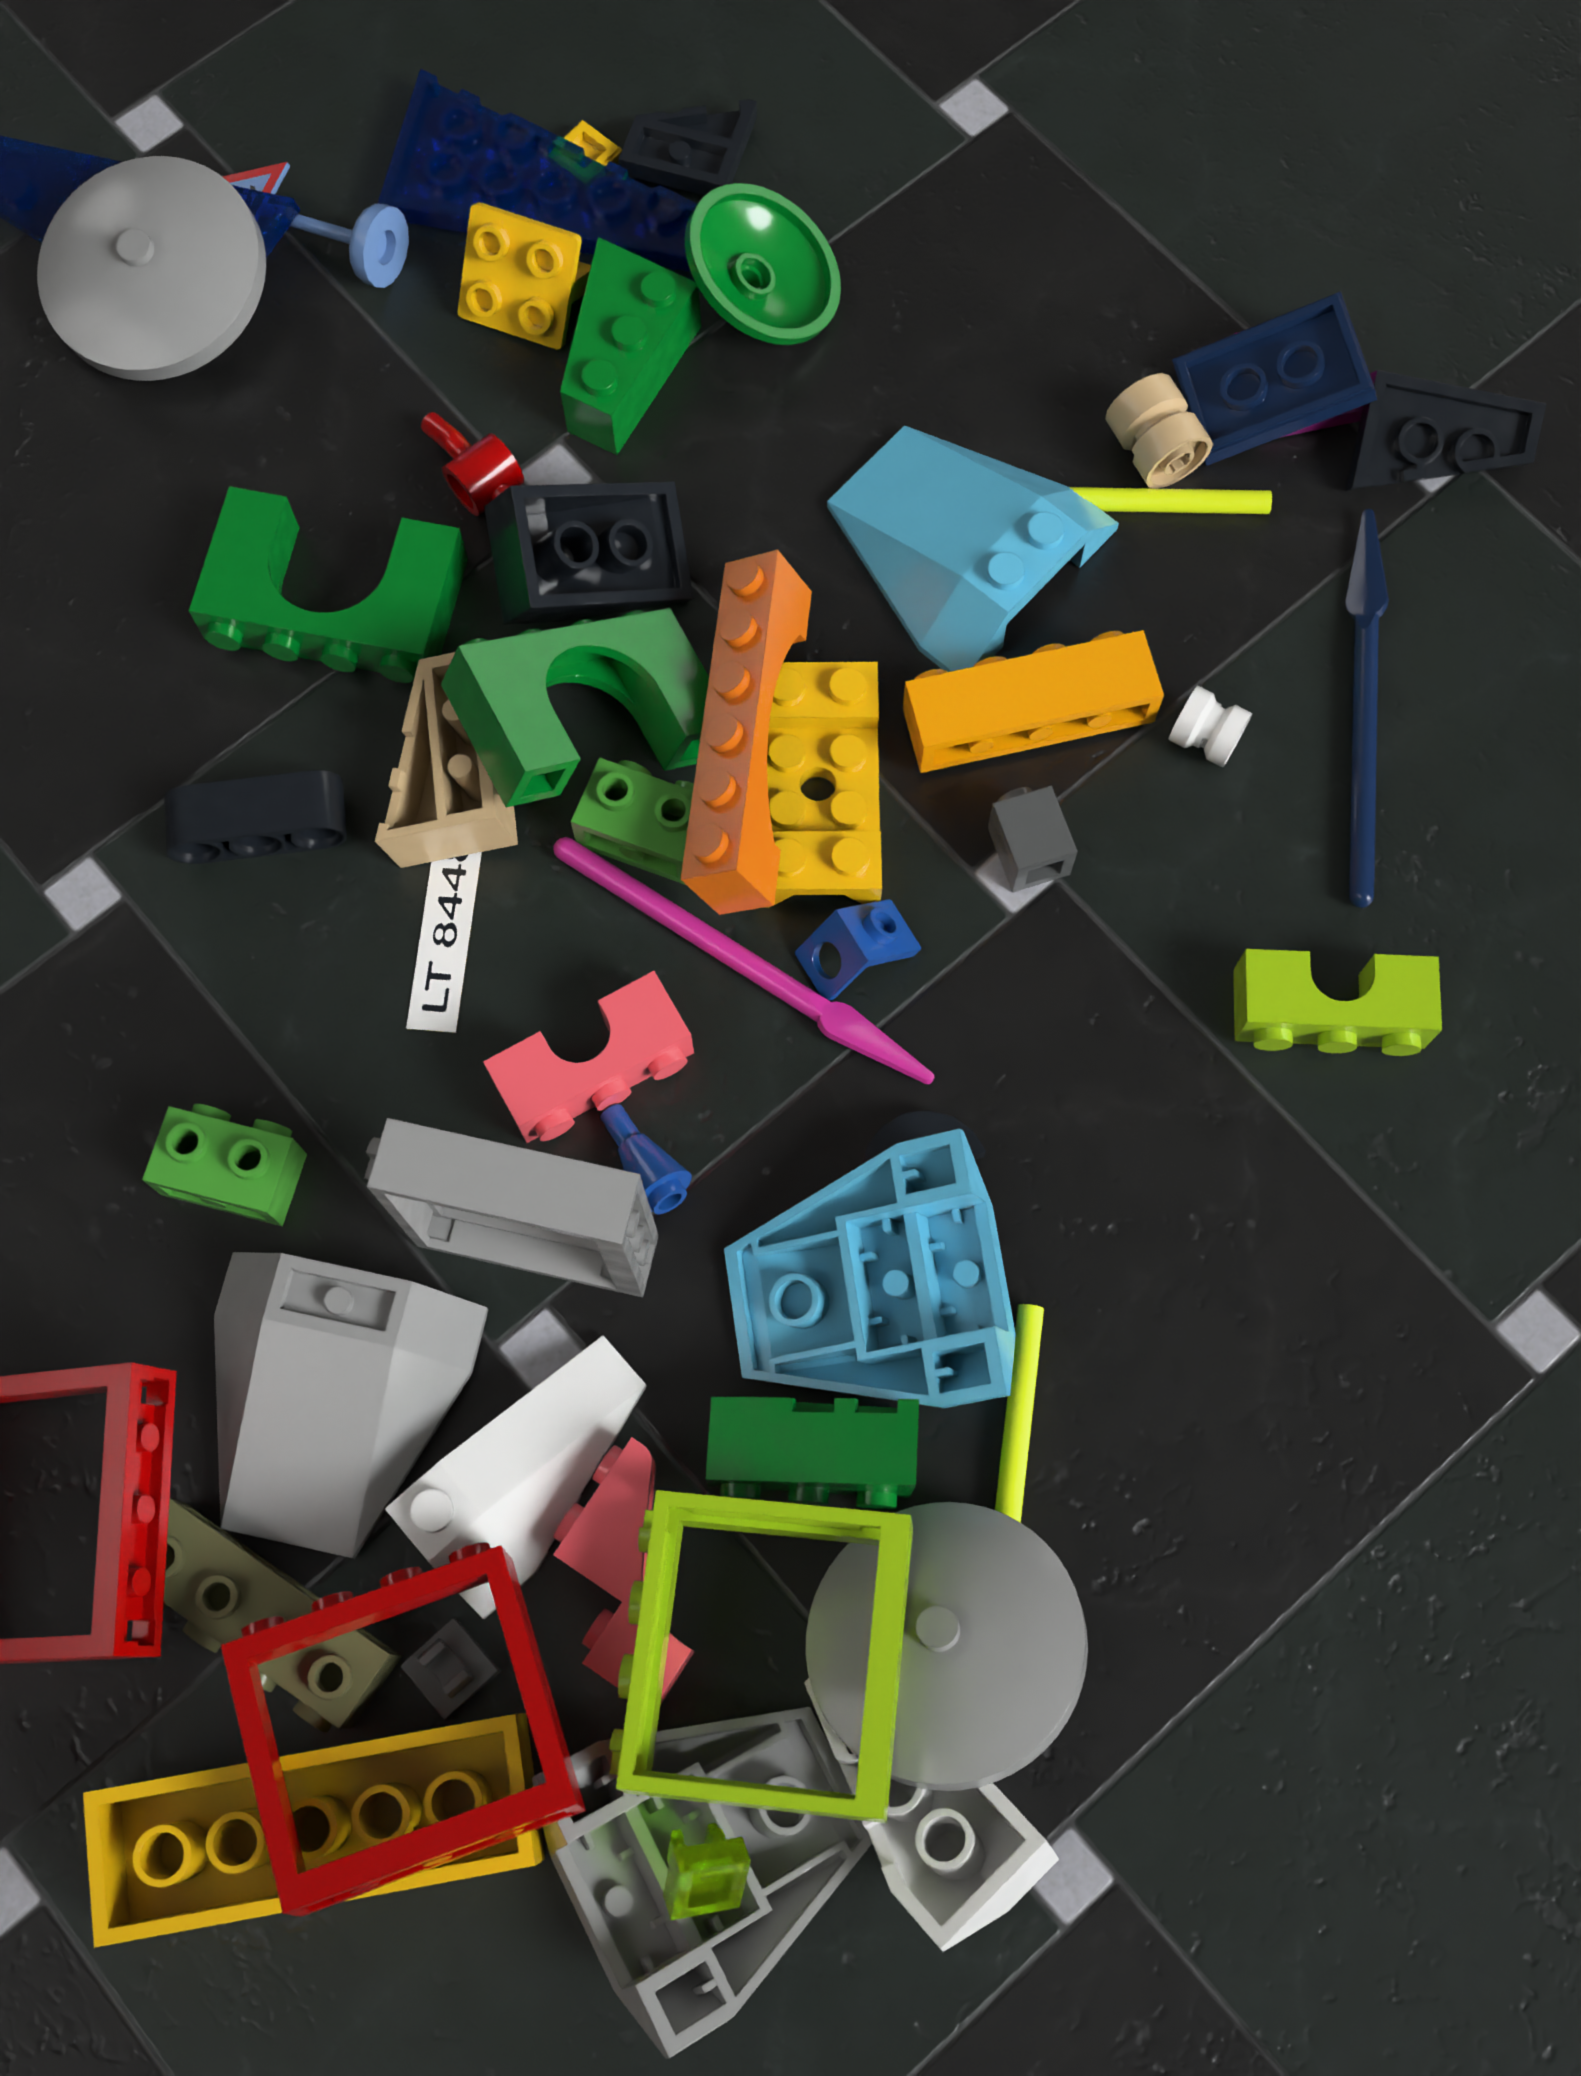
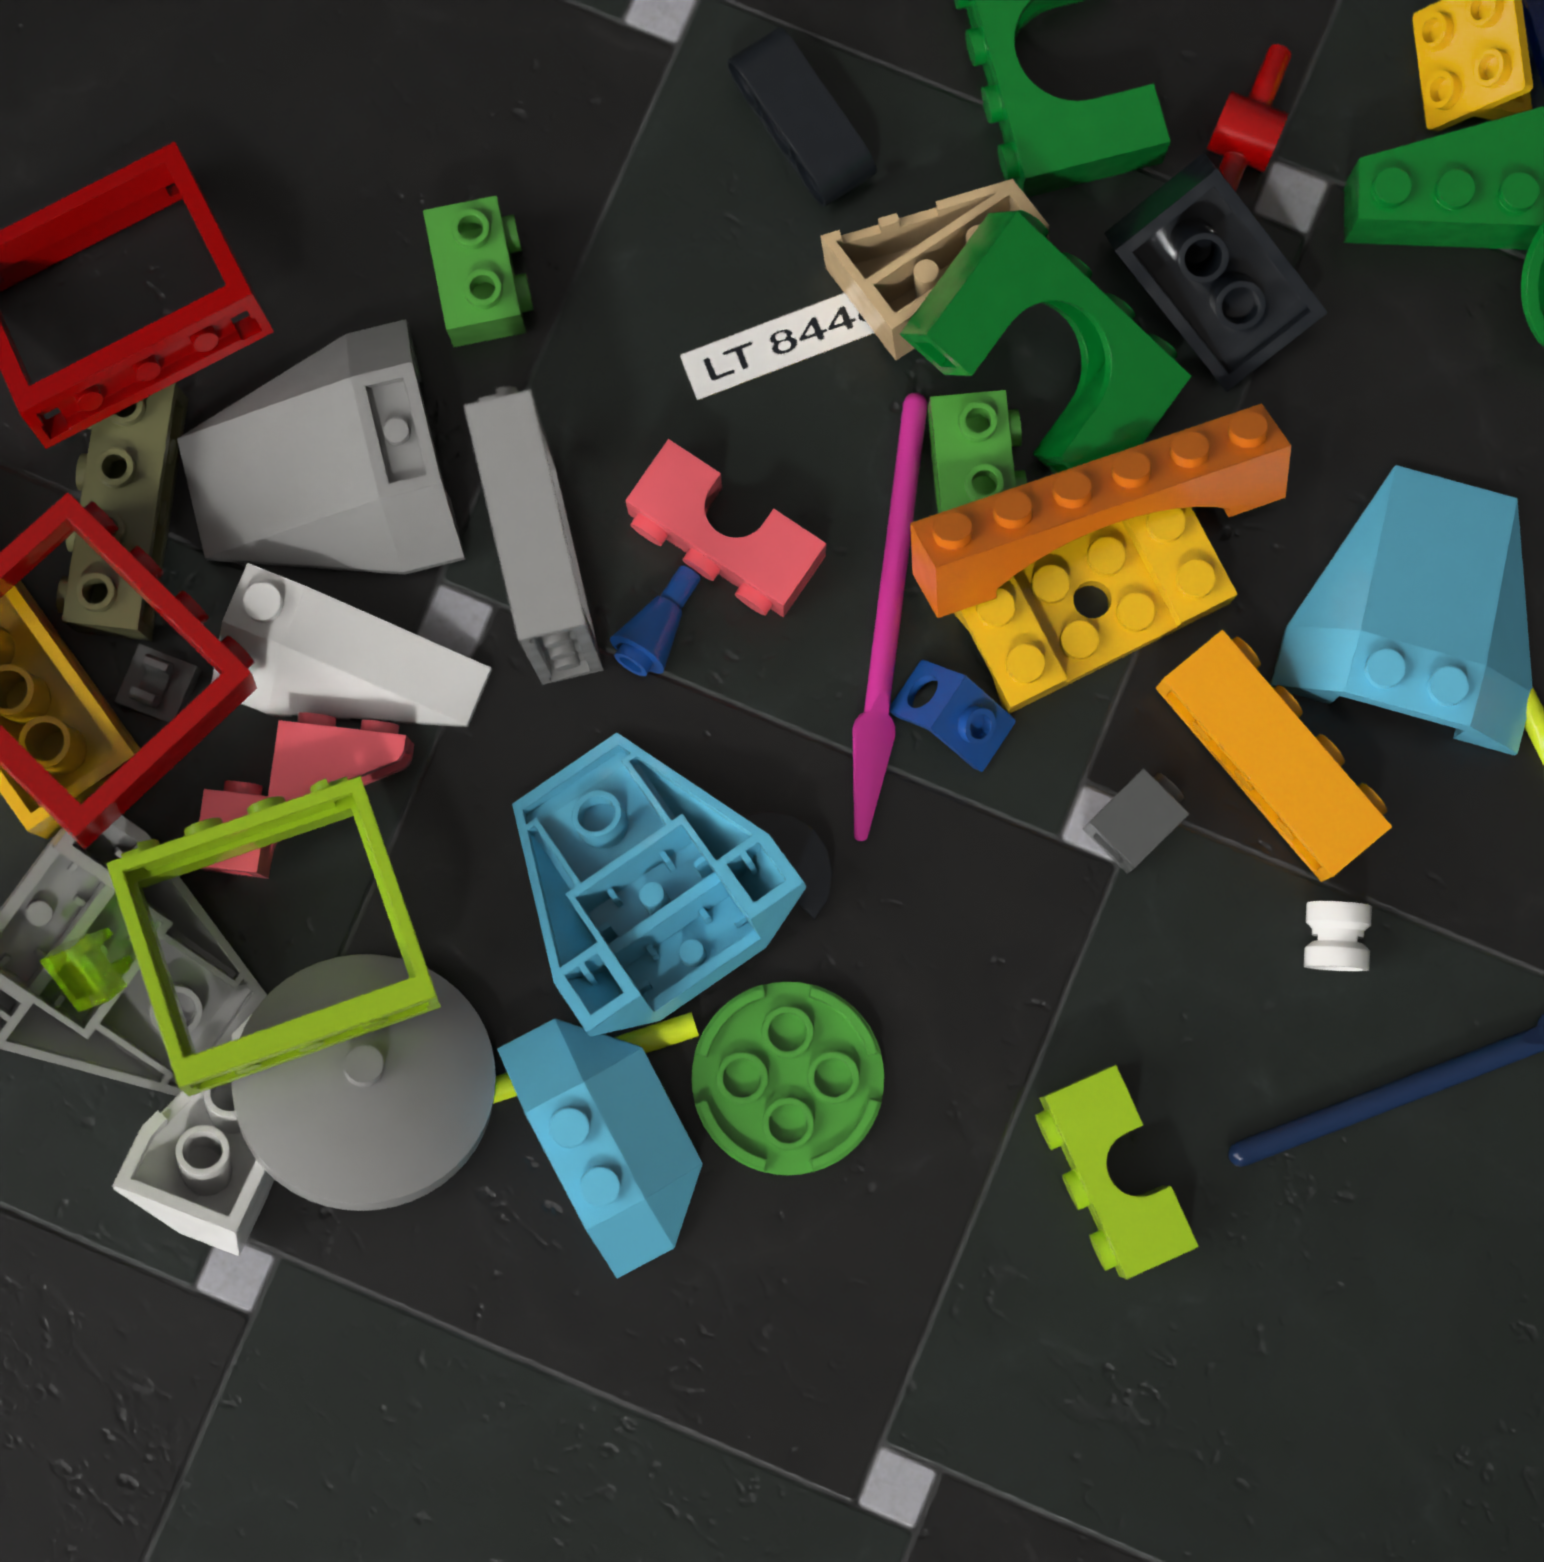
camera: 65 degrees right, 10 degrees up
green wedge [706,1397,919,1509] -> none
none -> medium azure wedge [497,1018,703,1278]
none -> bright green tile [692,982,884,1175]

